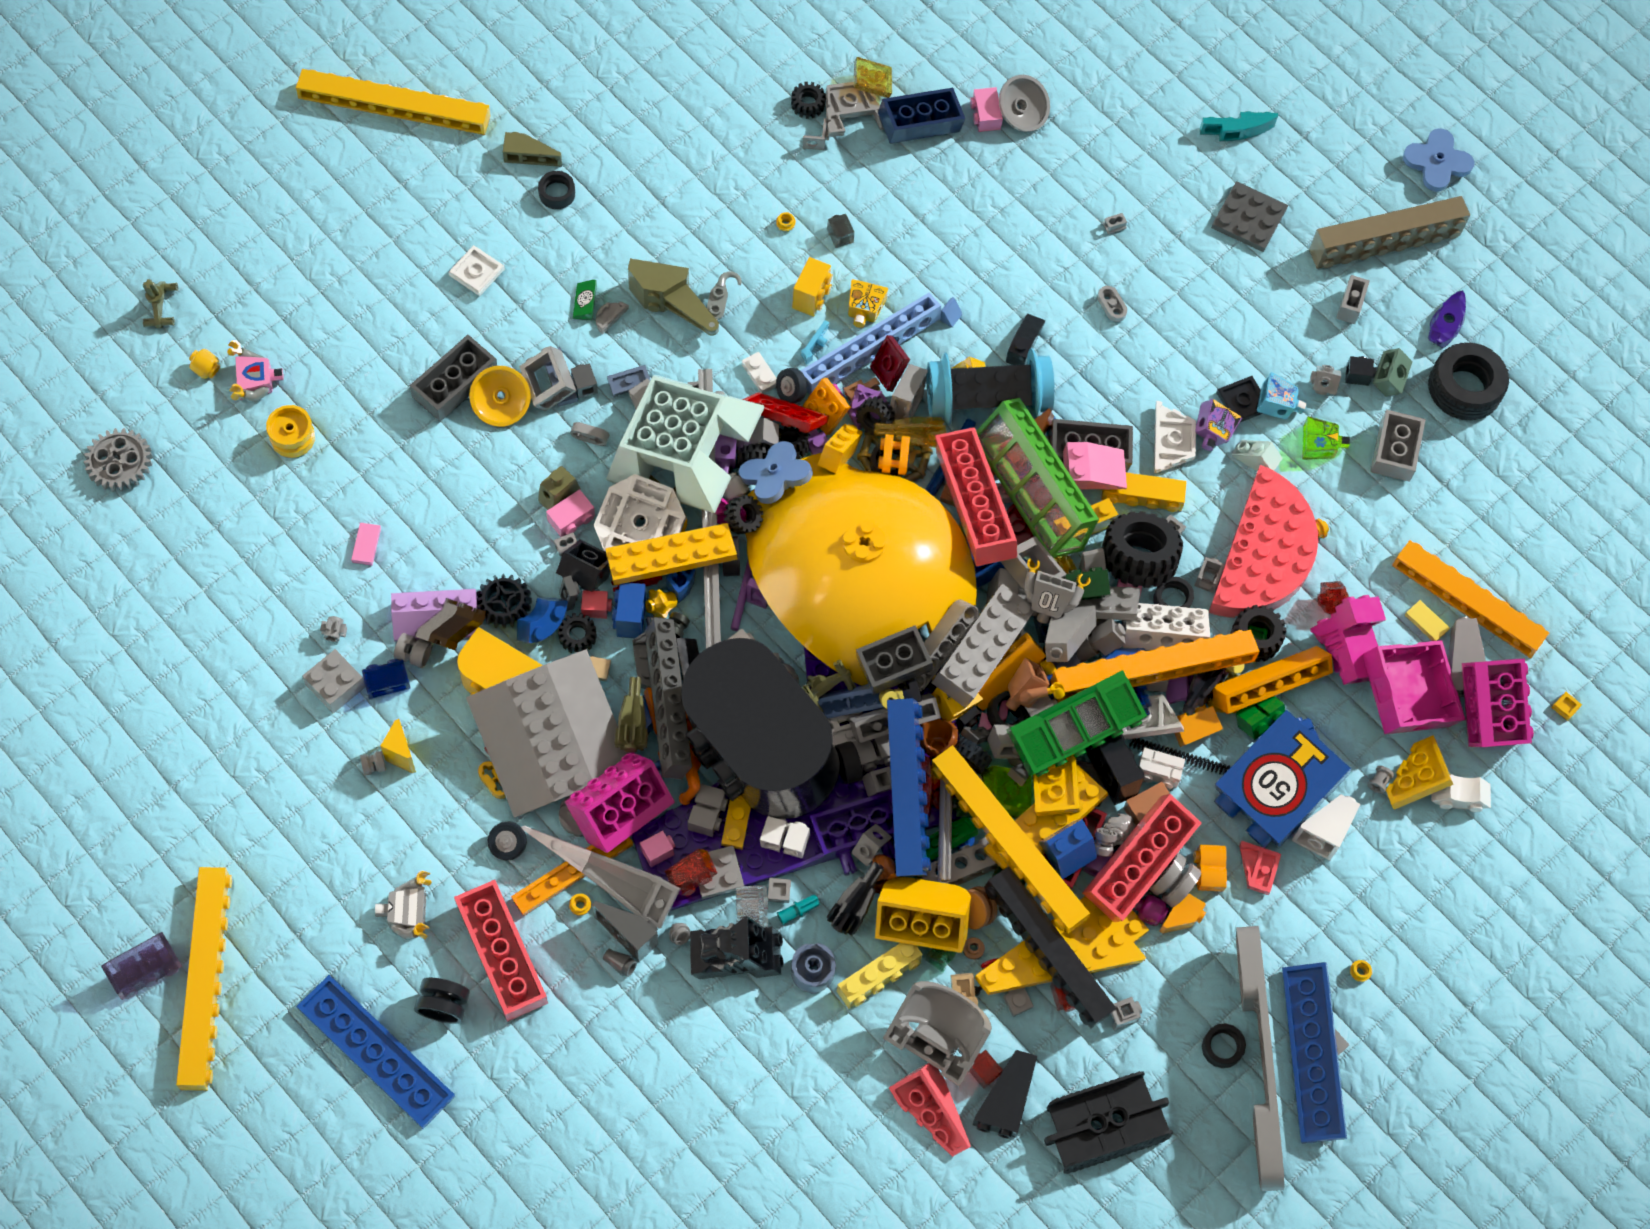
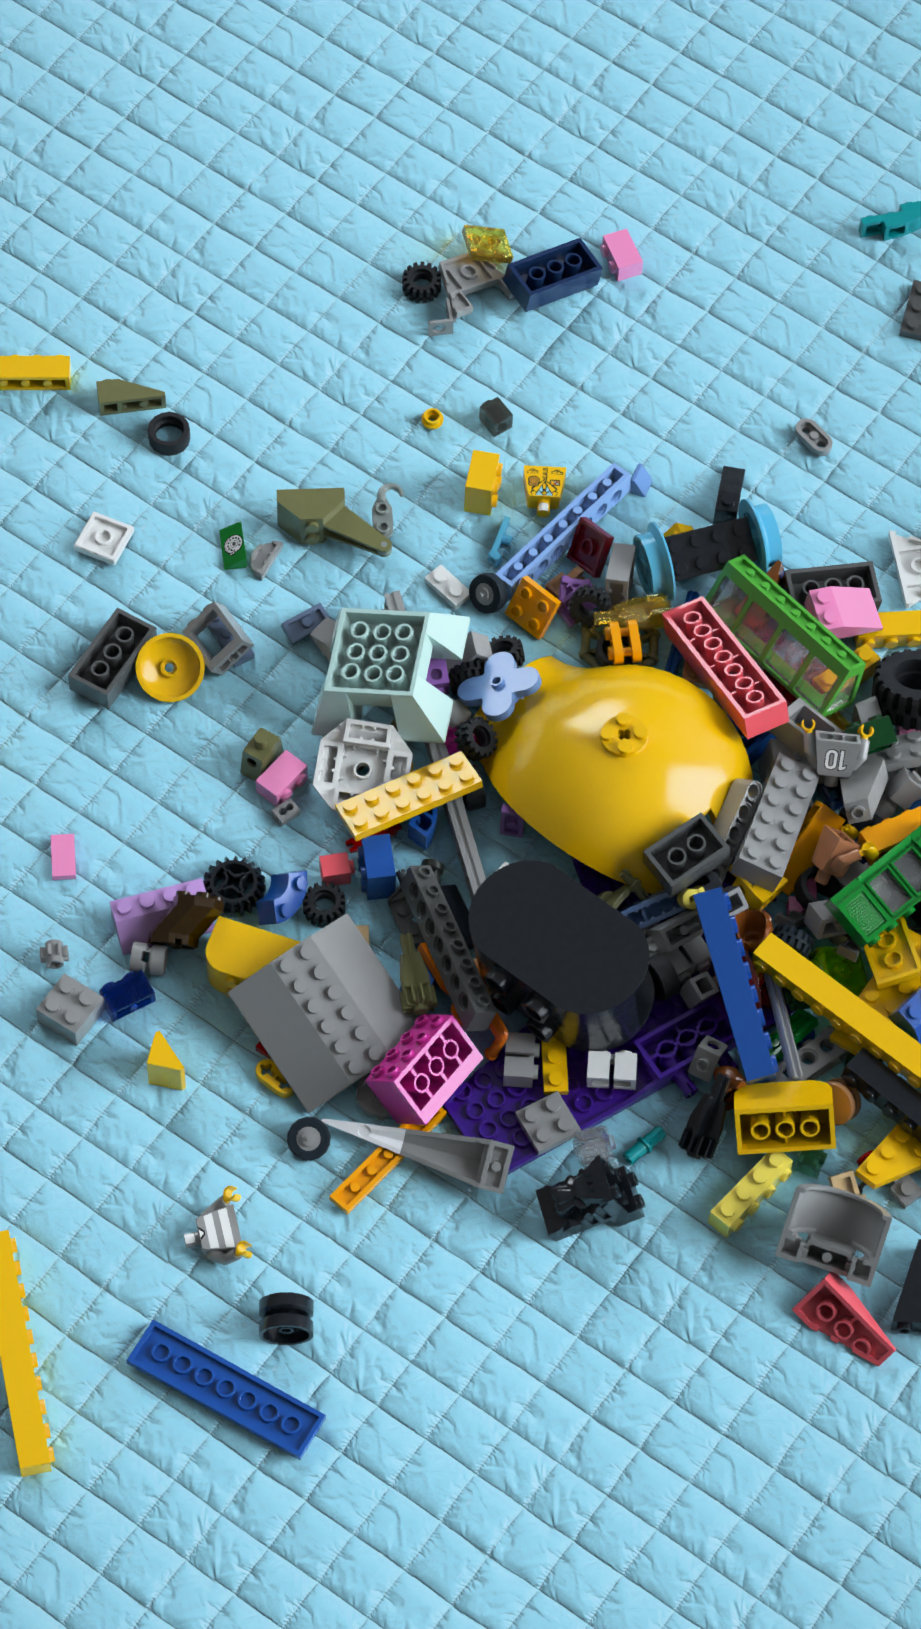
camera: 10 degrees left, 5 degrees down
light grey wheel [360,750,386,776] -> none
coral brick [454,880,548,1022] -> none
black brick [556,539,611,592] -> none
dark grey plate [559,576,580,611] -> none
yellow plate [569,894,591,916] -> none
light grey beam [570,422,610,446] -> none
dark grey brick [571,363,598,399] -> none
dark grey slope [592,901,658,962] -> none
dark grey cone [603,948,637,977] -> none
bright pink brick [640,831,675,867] -> none
yellow rock [645,589,677,619] -> none
clear red brick [664,848,717,896] -> none
light grey plate [669,923,690,945] -> none
medium lavender bar [730,560,752,631] -> none
red plate [742,392,829,433] -> none
light grey plate [767,878,791,903] -> none
sand blue brick [791,943,836,994] -> none
medium lavender plate [808,428,828,455] -> none
yellow brick [817,424,863,474] -> none
black plate [957,706,980,731] -> none
medium nougat plate [963,937,985,960] -> none
clear red brick [969,1050,1003,1089] -> none
light grey dish [999,75,1050,132] -> none
light grey piece [1103,213,1127,234] -> none

